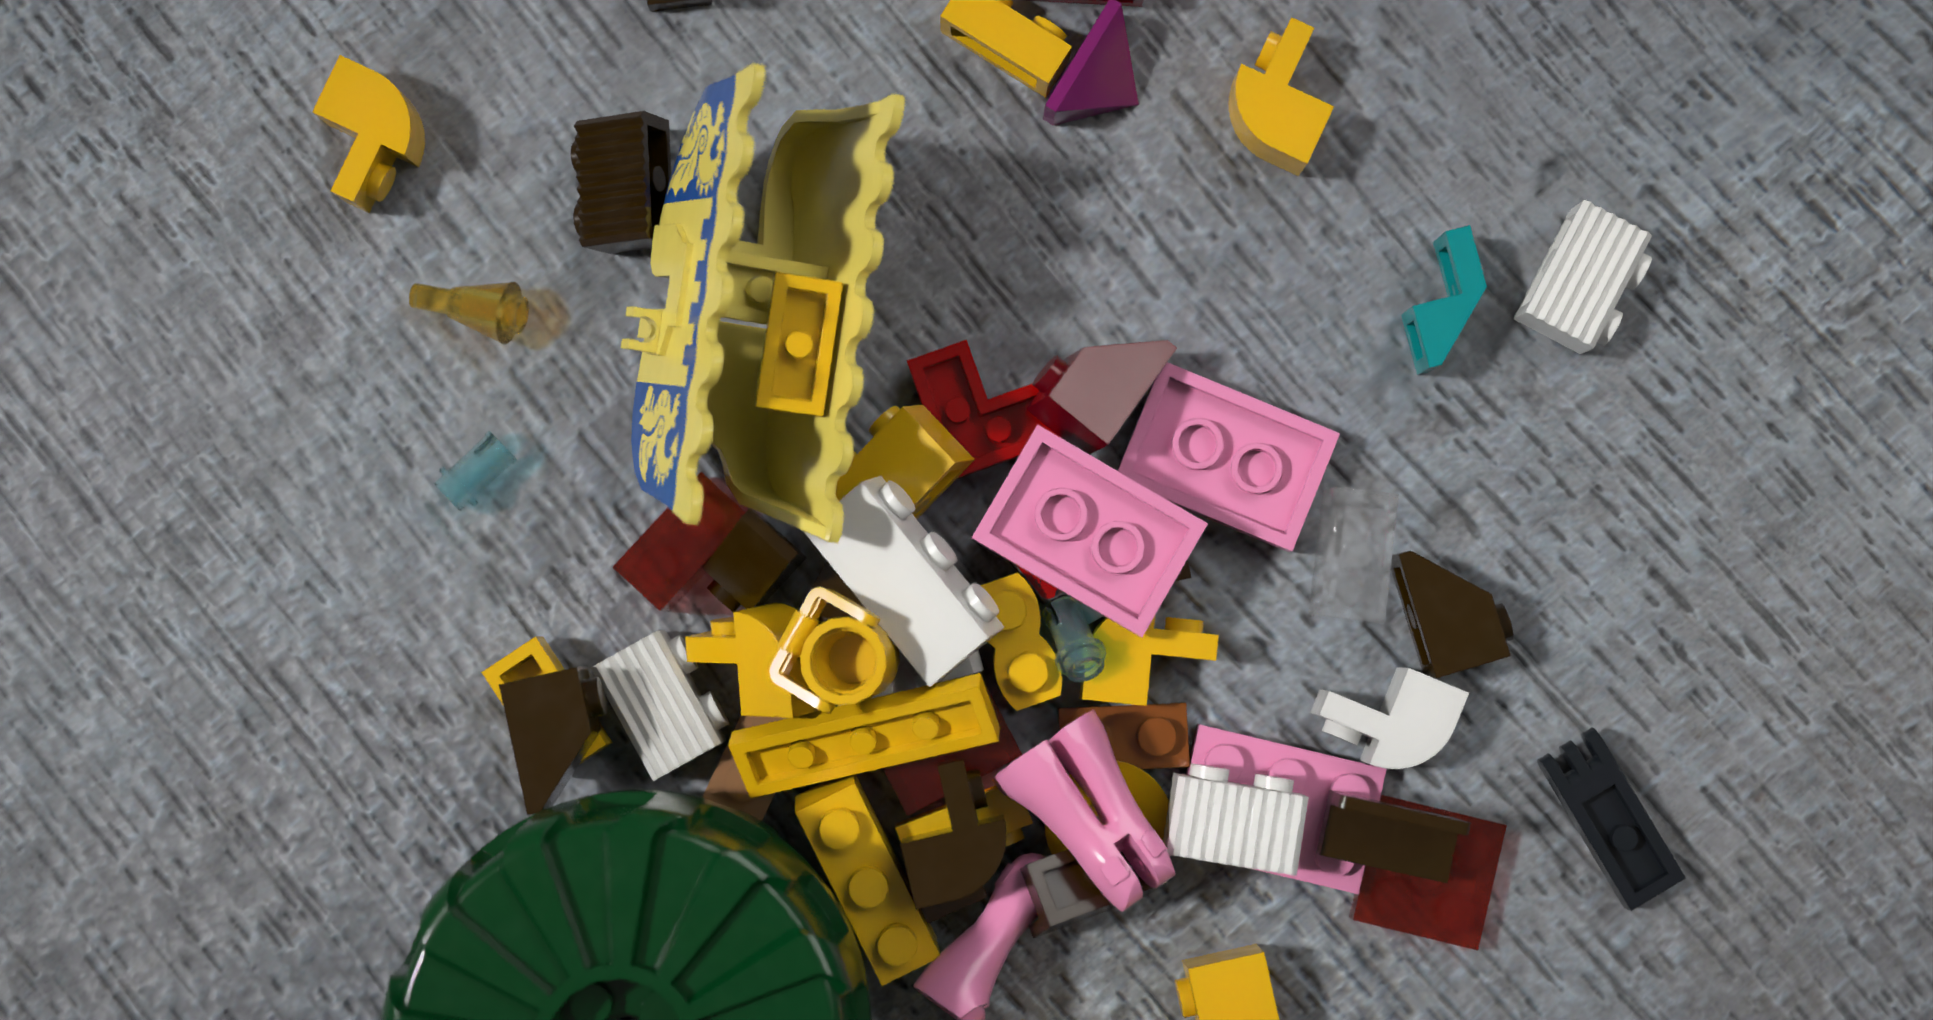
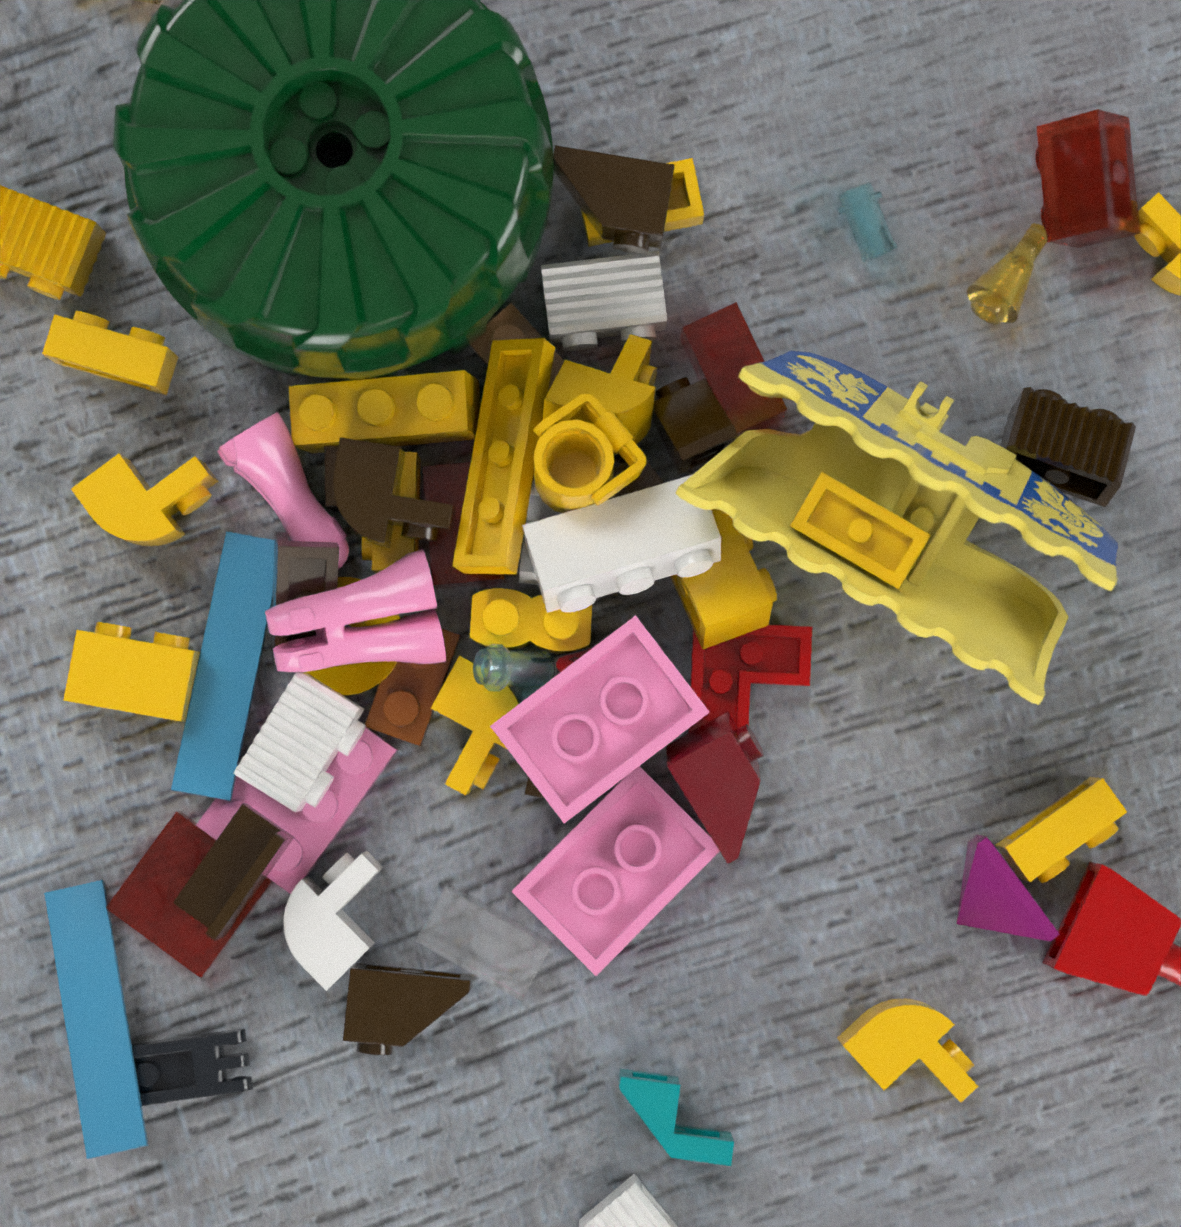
camera: 115 degrees right, 0 degrees up
none -> dark azure piece [44,880,148,1159]
none -> dark azure piece [171,531,275,801]
none -> clear red brick [1035,109,1140,248]

